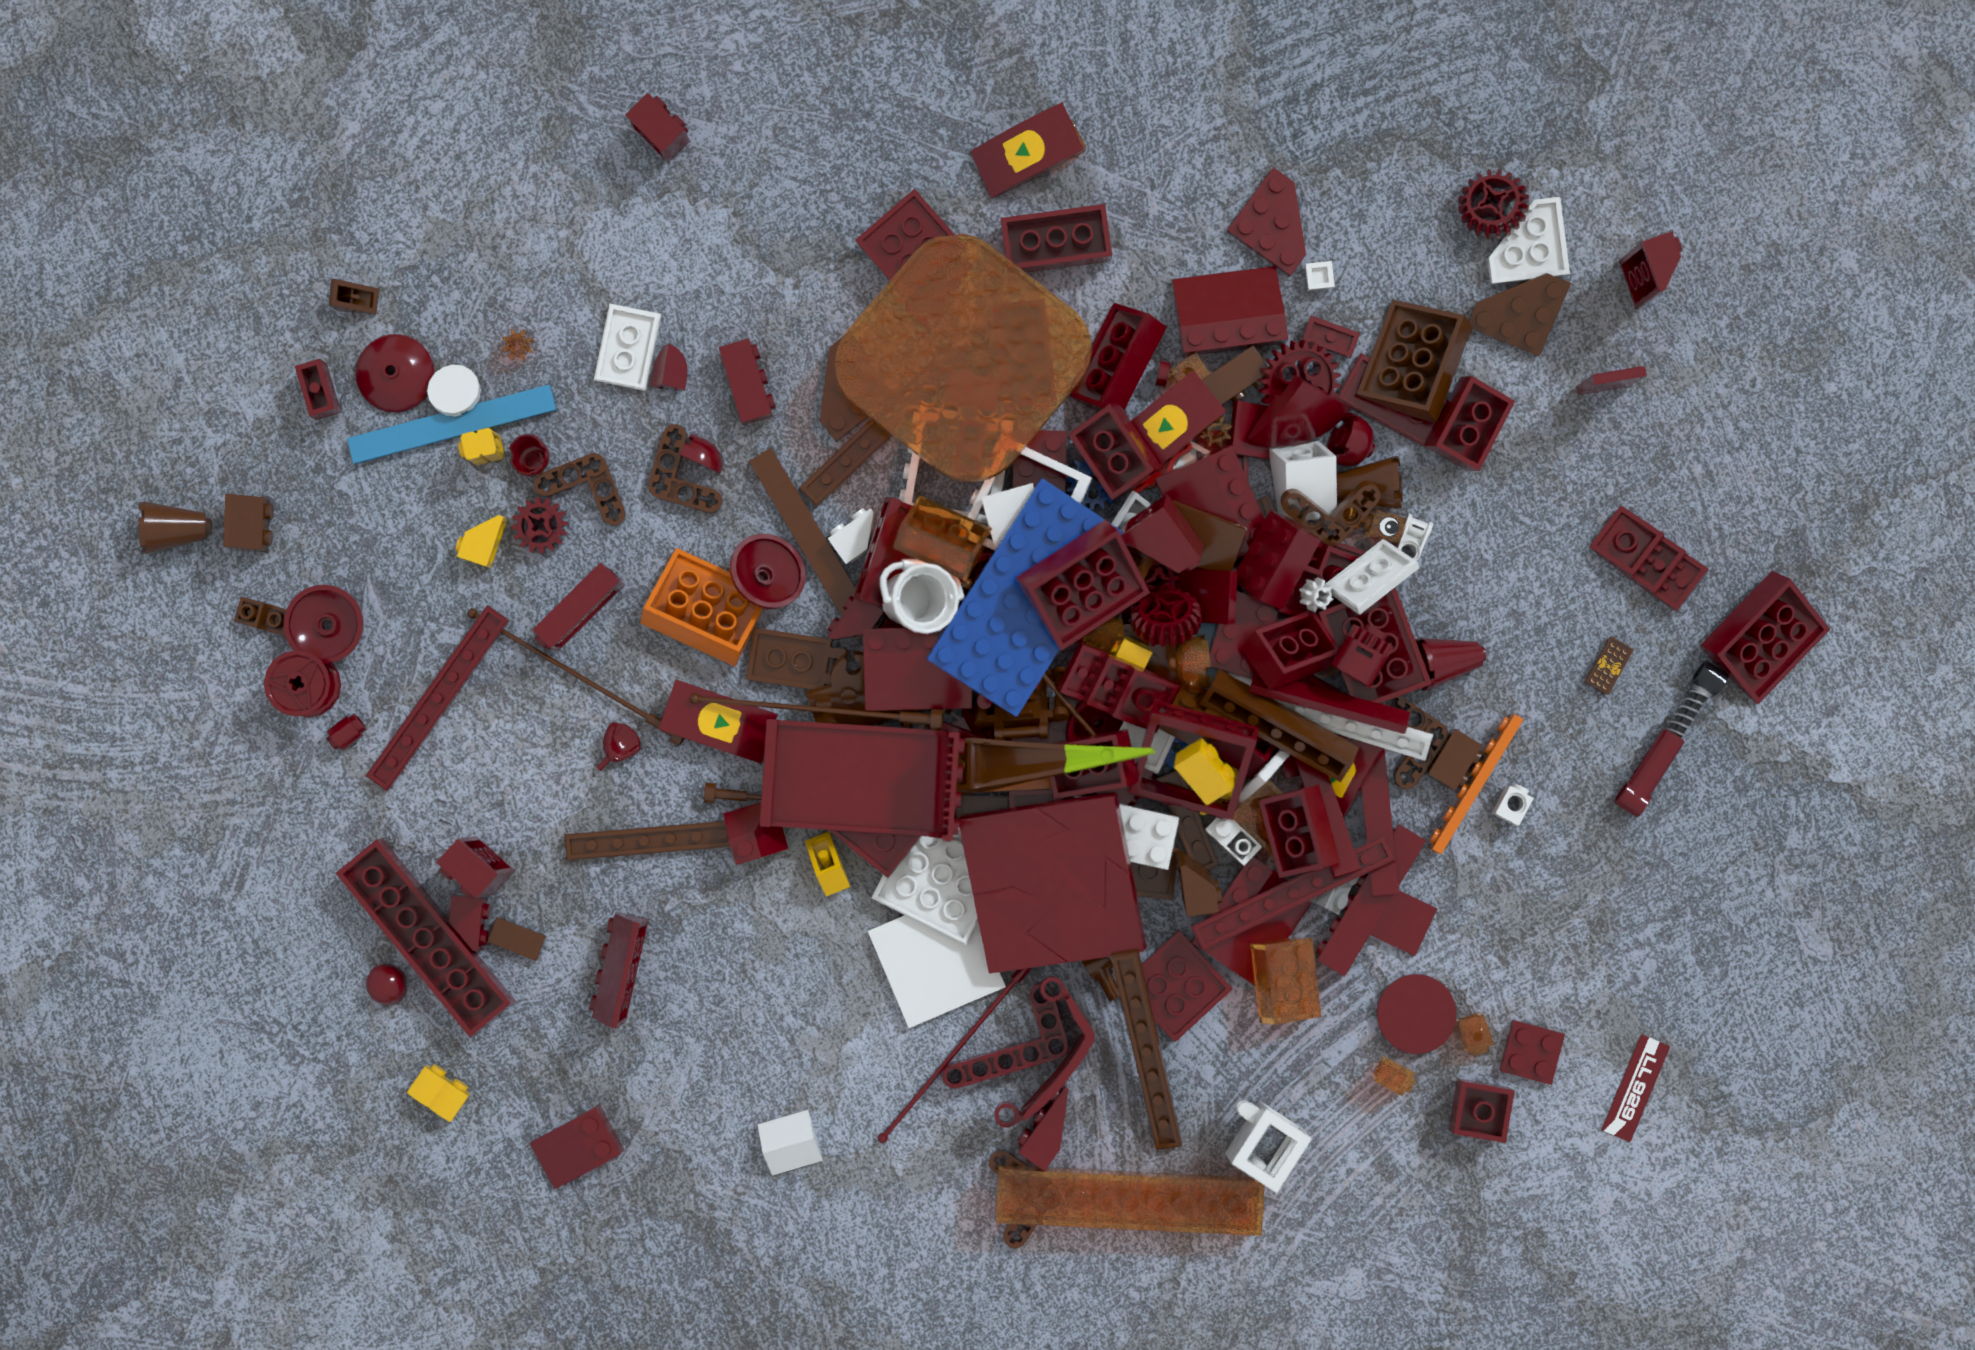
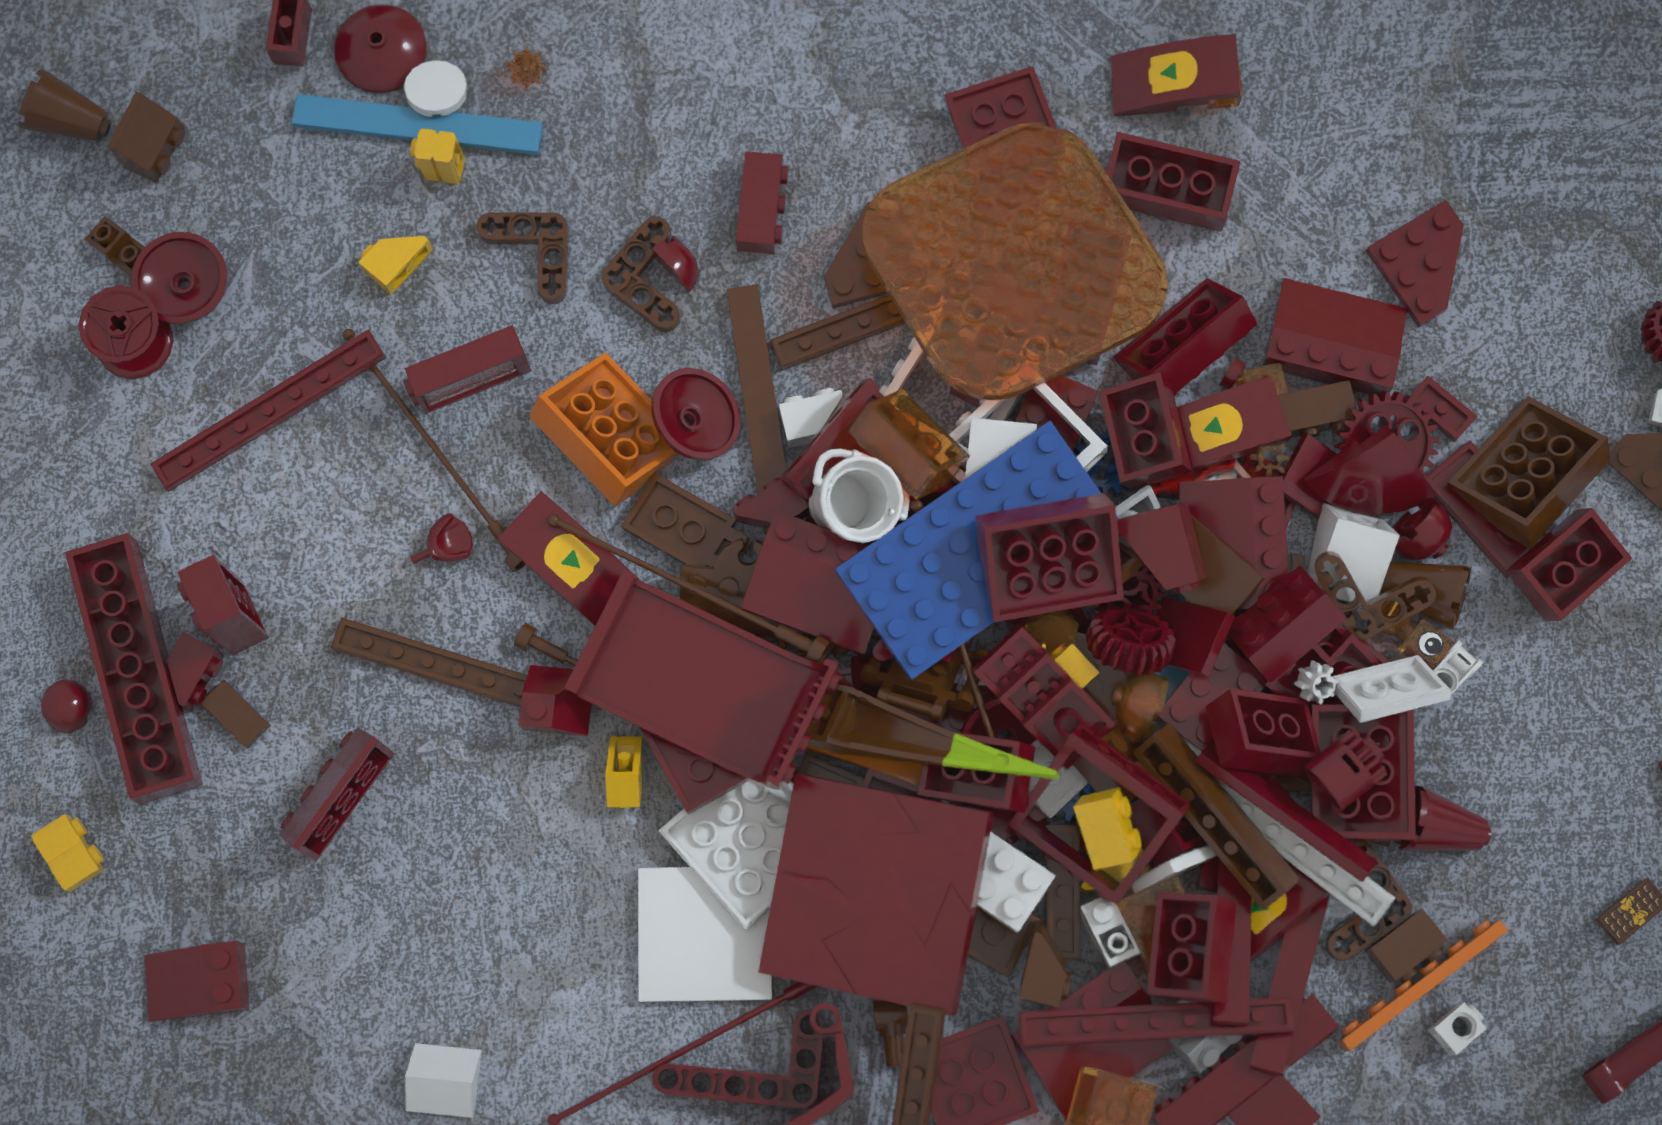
camera: 25 degrees right, 10 degrees down
dark red brick [326,713,367,751] -> none
dark red hair [509,434,550,477] -> none
dark red gear [511,497,570,555] -> none
white tile [594,304,662,391] -> none
dark red brick [650,343,687,391] -> none
white plate [1305,261,1335,291] -> none

